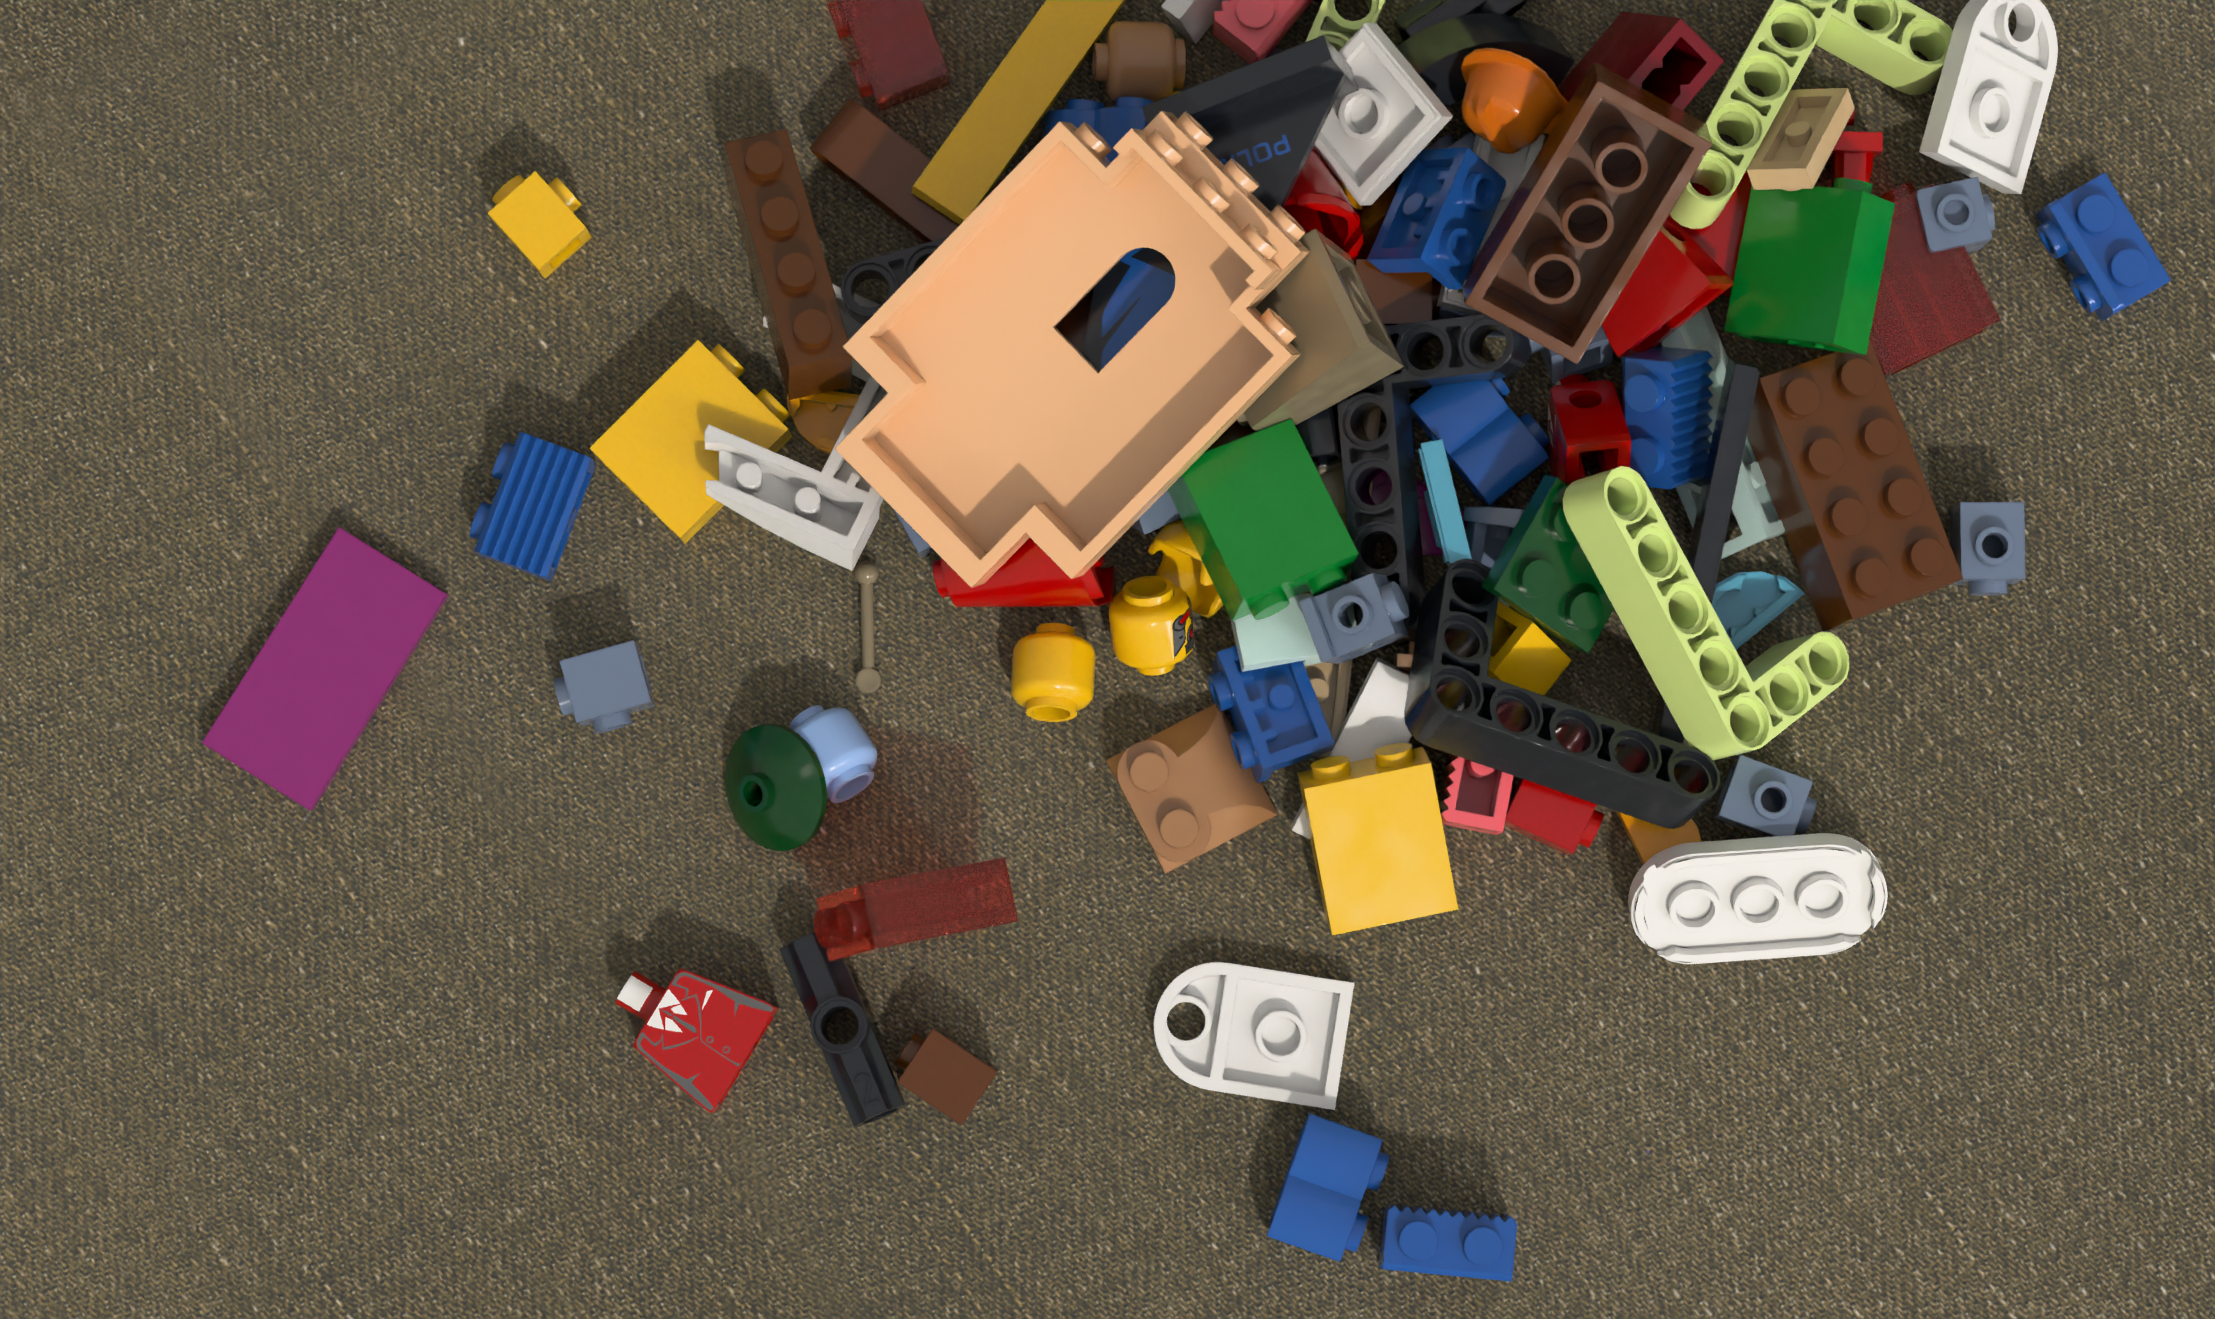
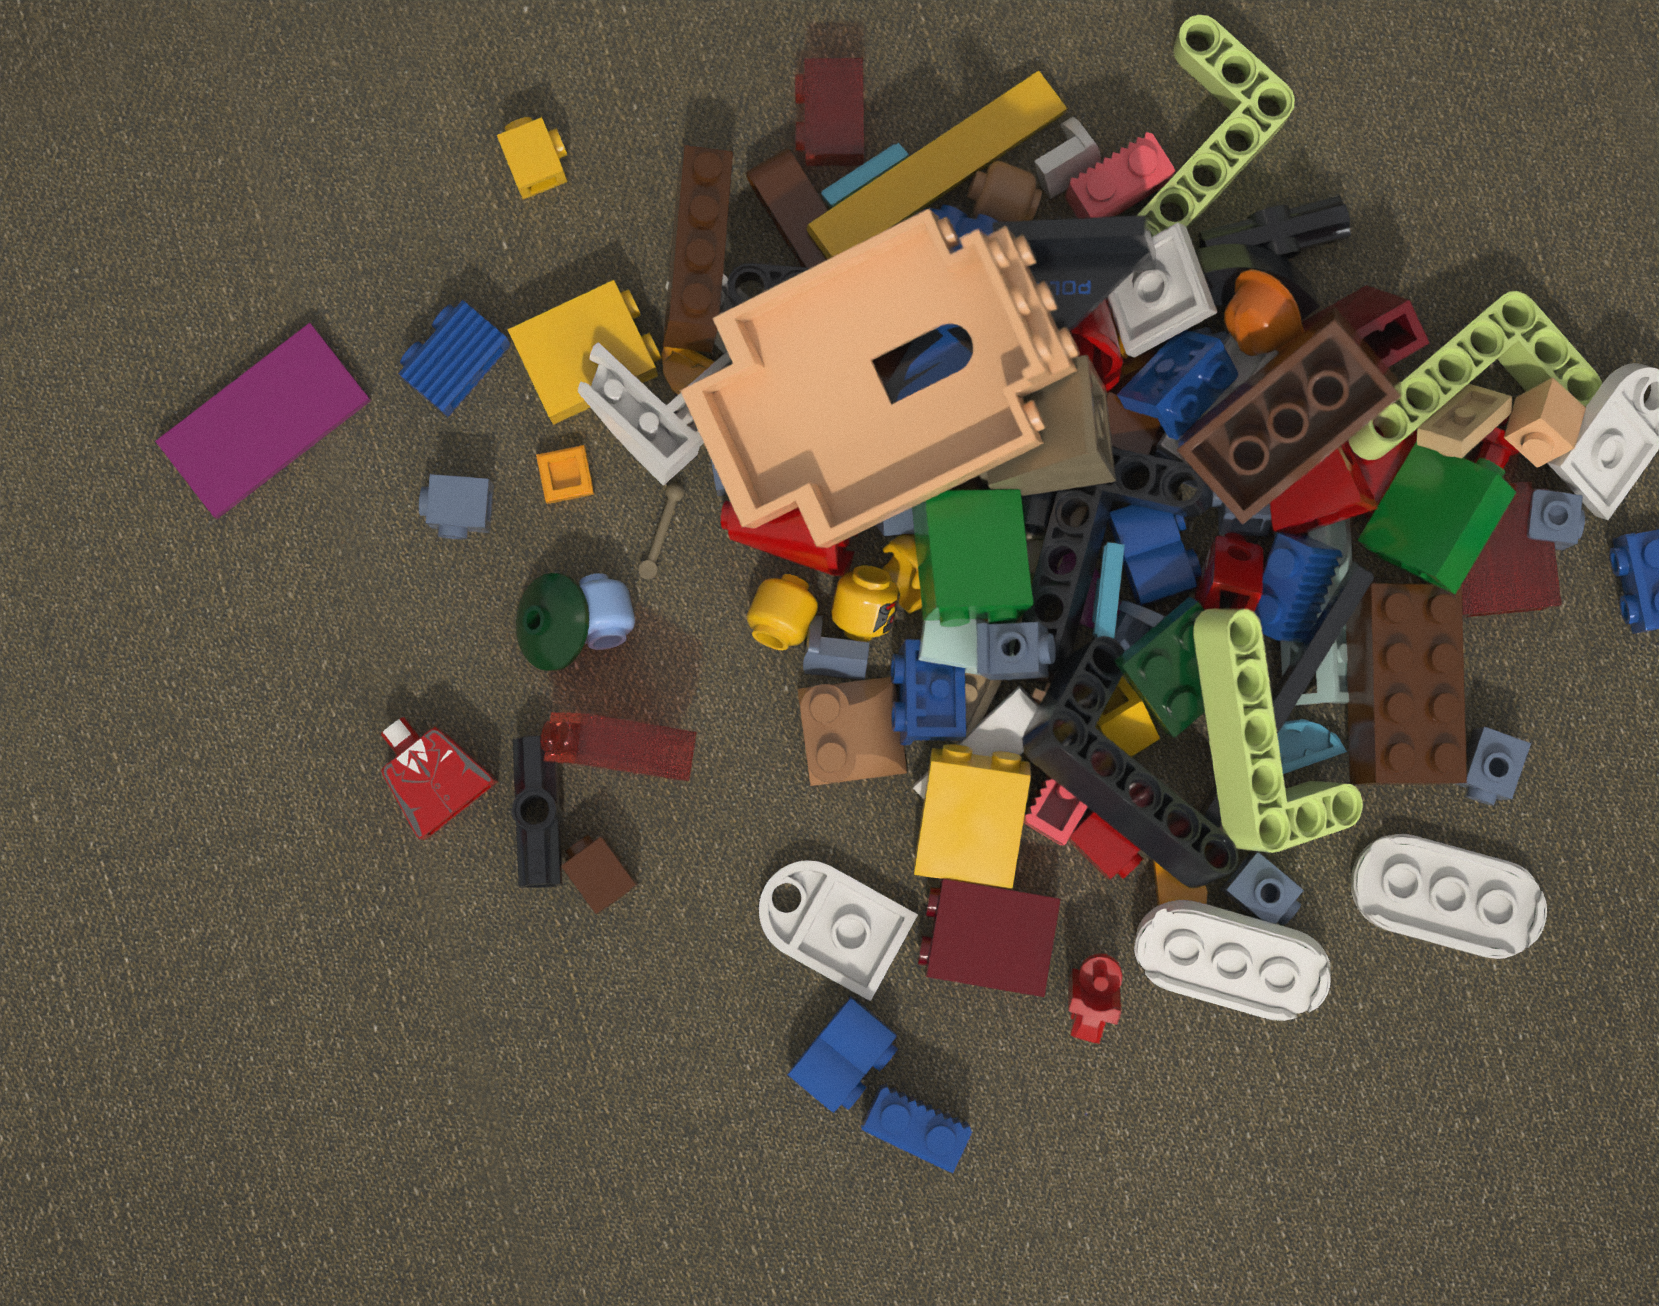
camera: 20 degrees right, 0 degrees up
none -> light orange tile [536,445,595,504]
none -> sand blue tile [803,615,870,680]
none -> medium azure tile [821,143,909,209]
none -> dark red brick [917,879,1061,997]
none -> red hips [1068,953,1122,1043]
none -> white tile [1351,834,1547,959]
none -> light nougat brick [1504,377,1586,468]

